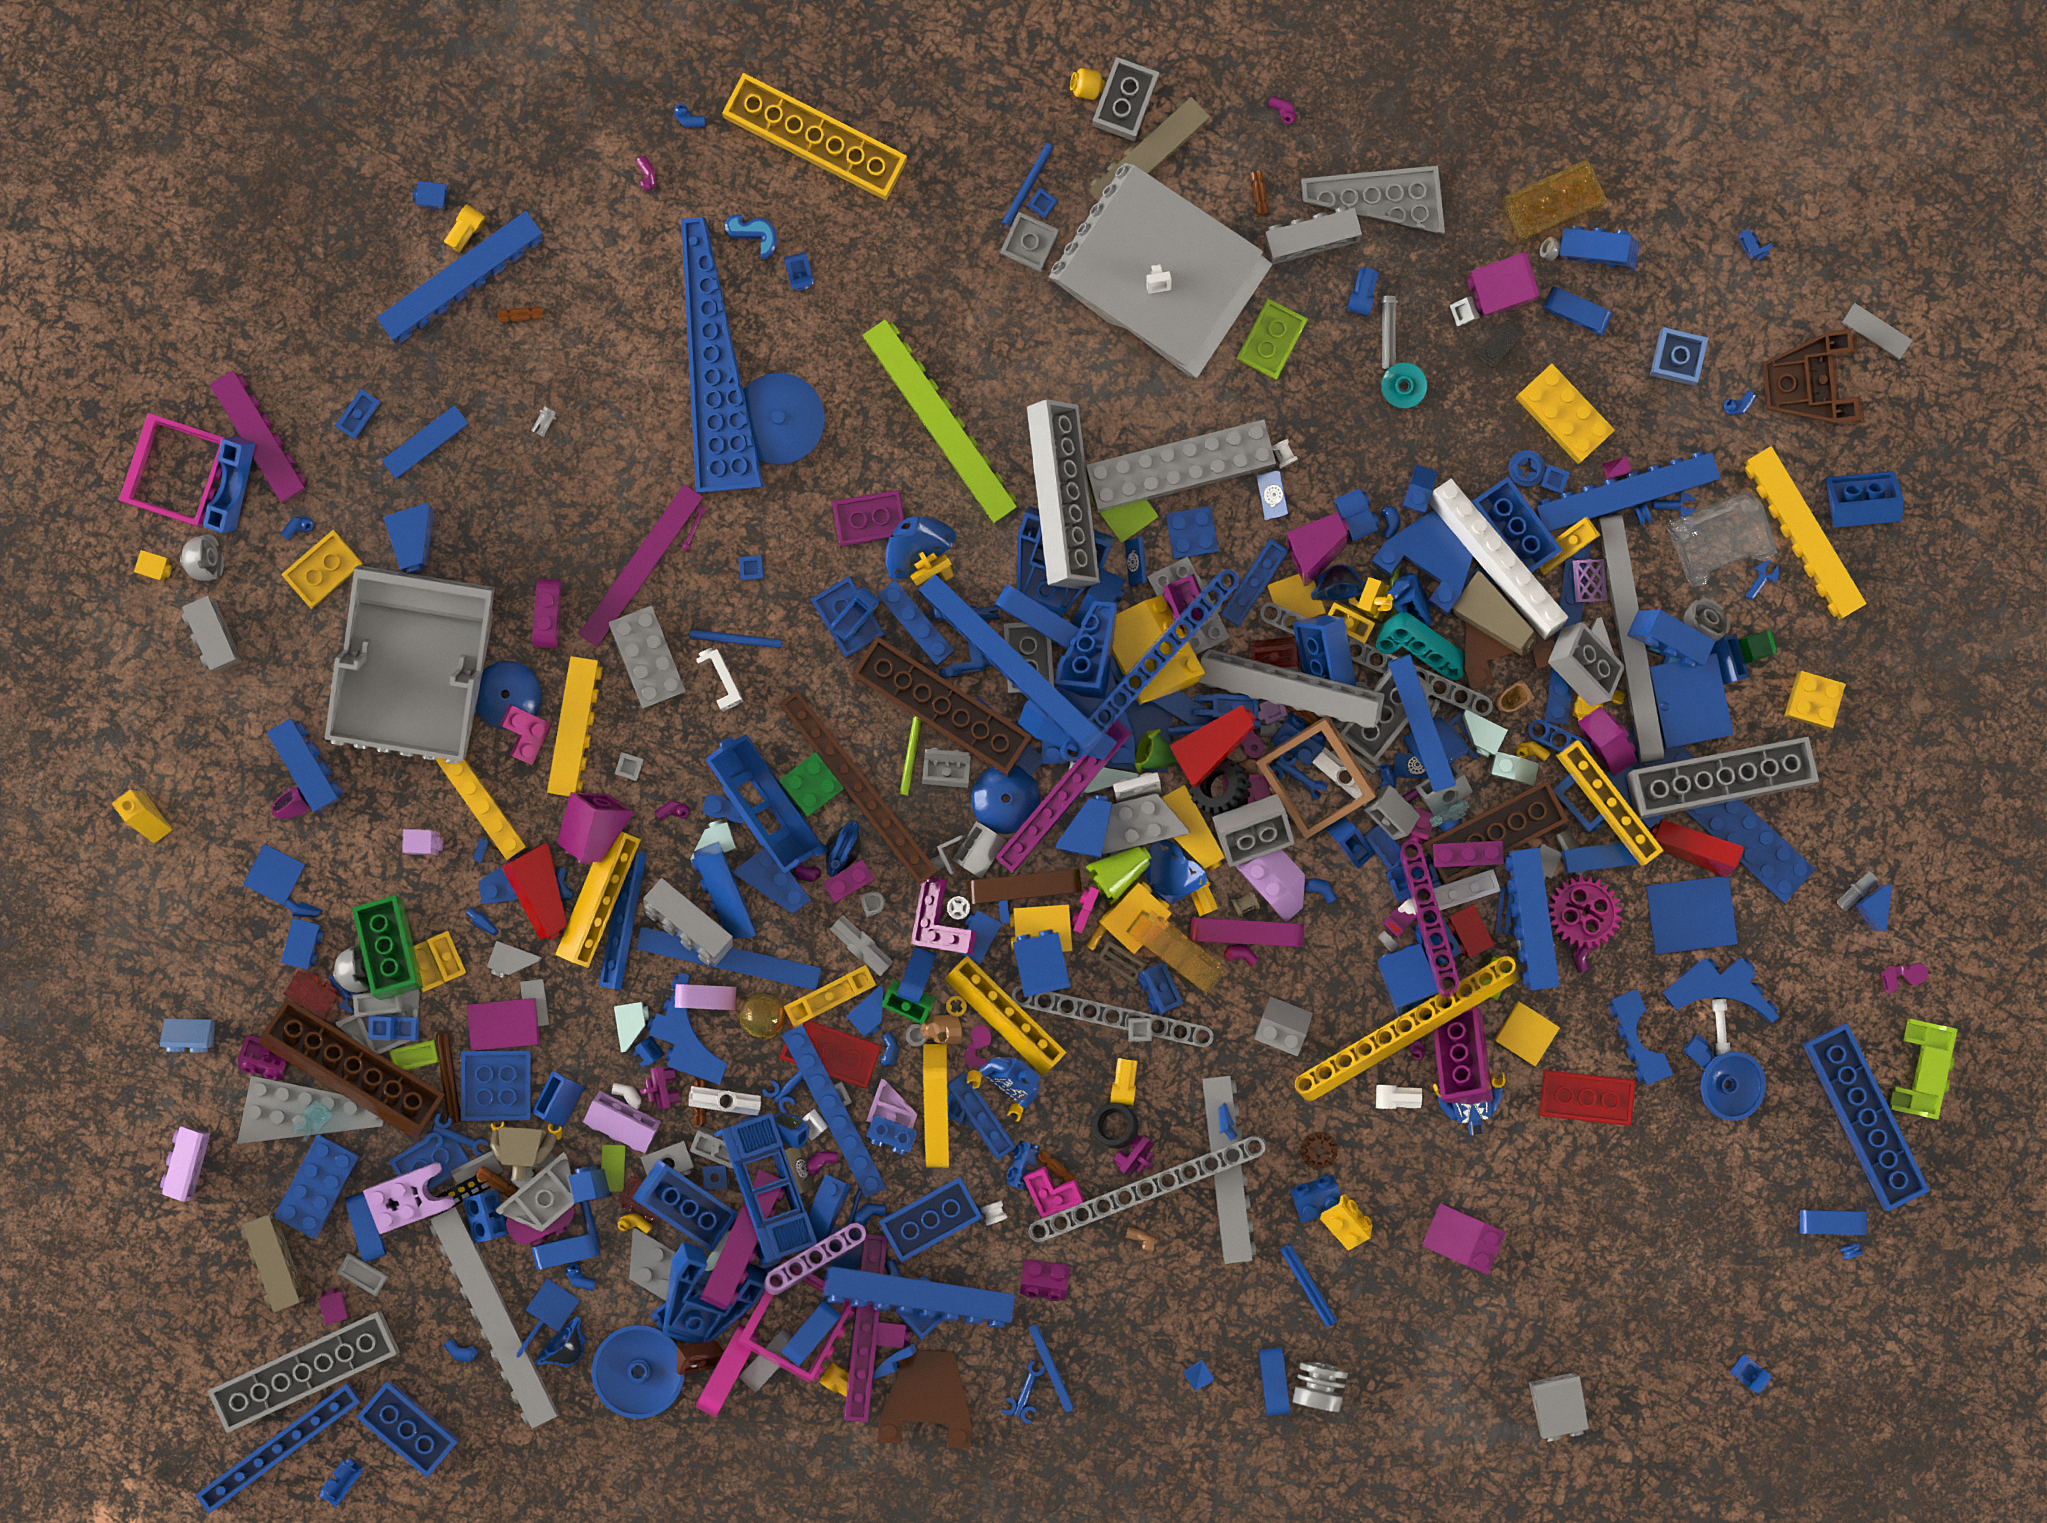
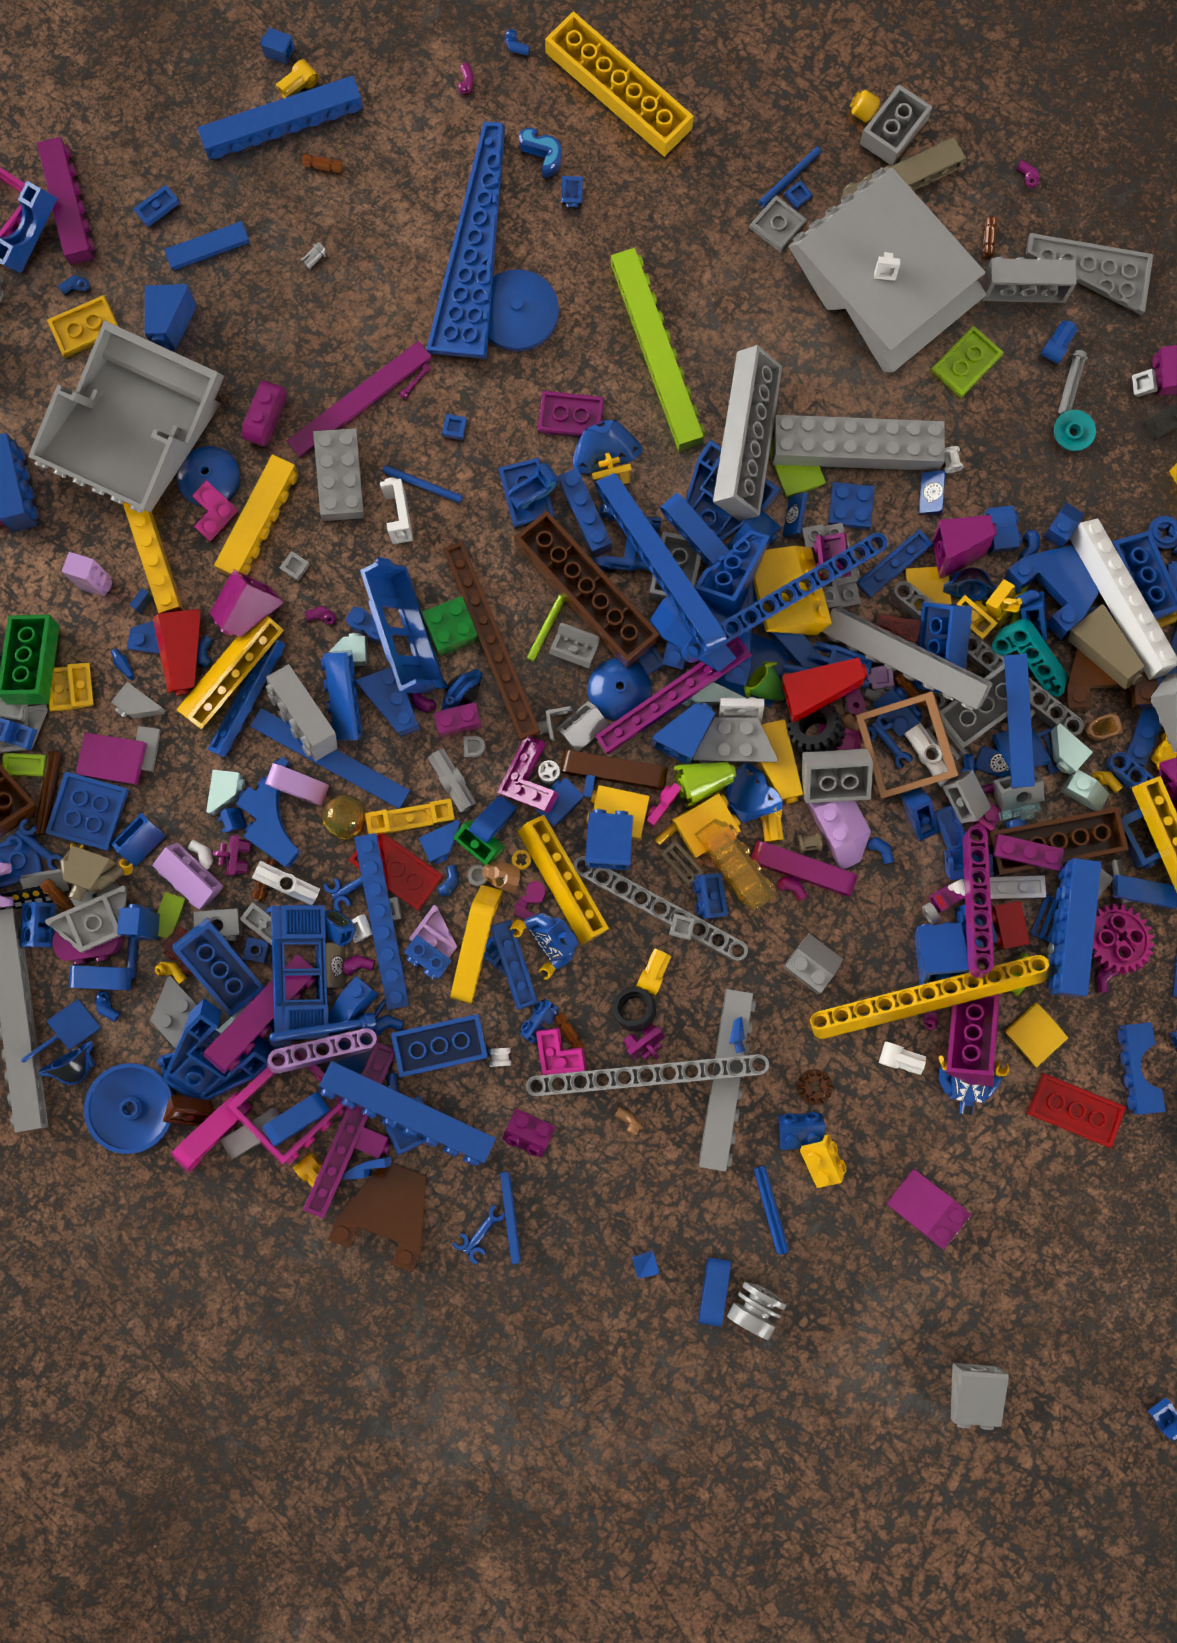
camera: 20 degrees right, 5 degrees down
none -> blue piece [269,1012,376,1042]

